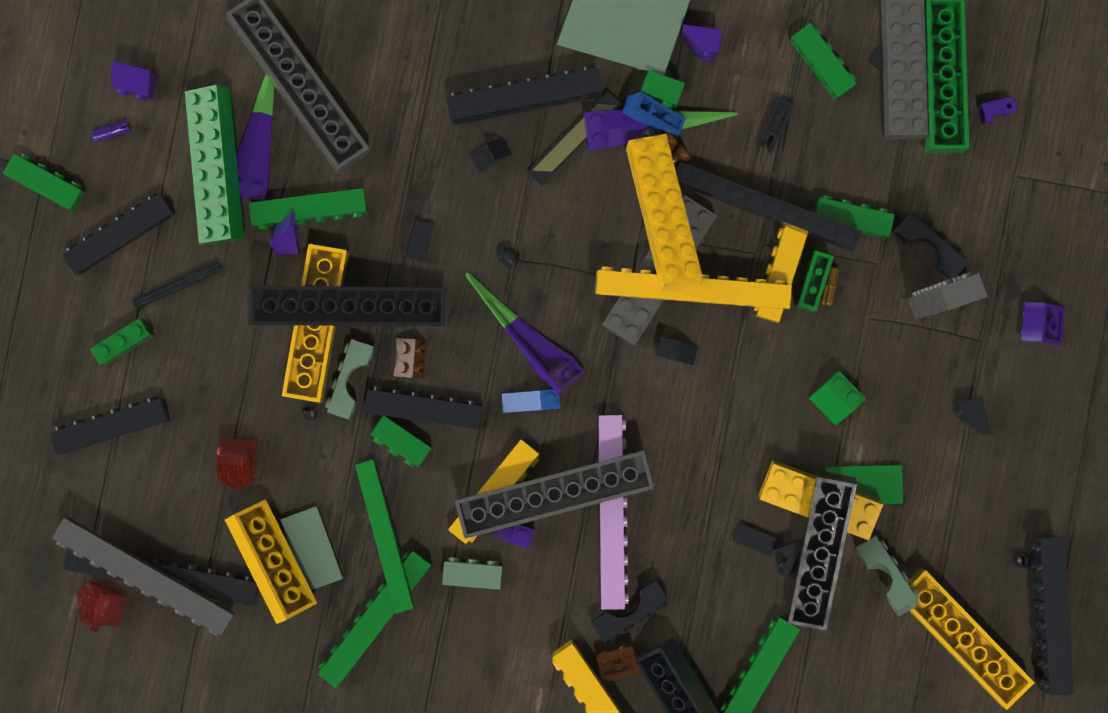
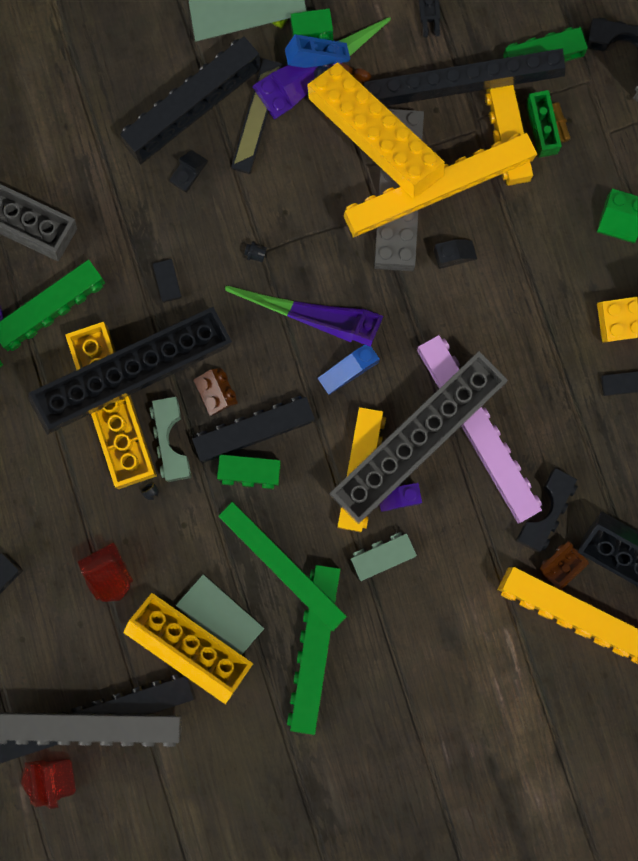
camera: 25 degrees left, 5 degrees down
dark purple slope [270,213,300,255] -> none

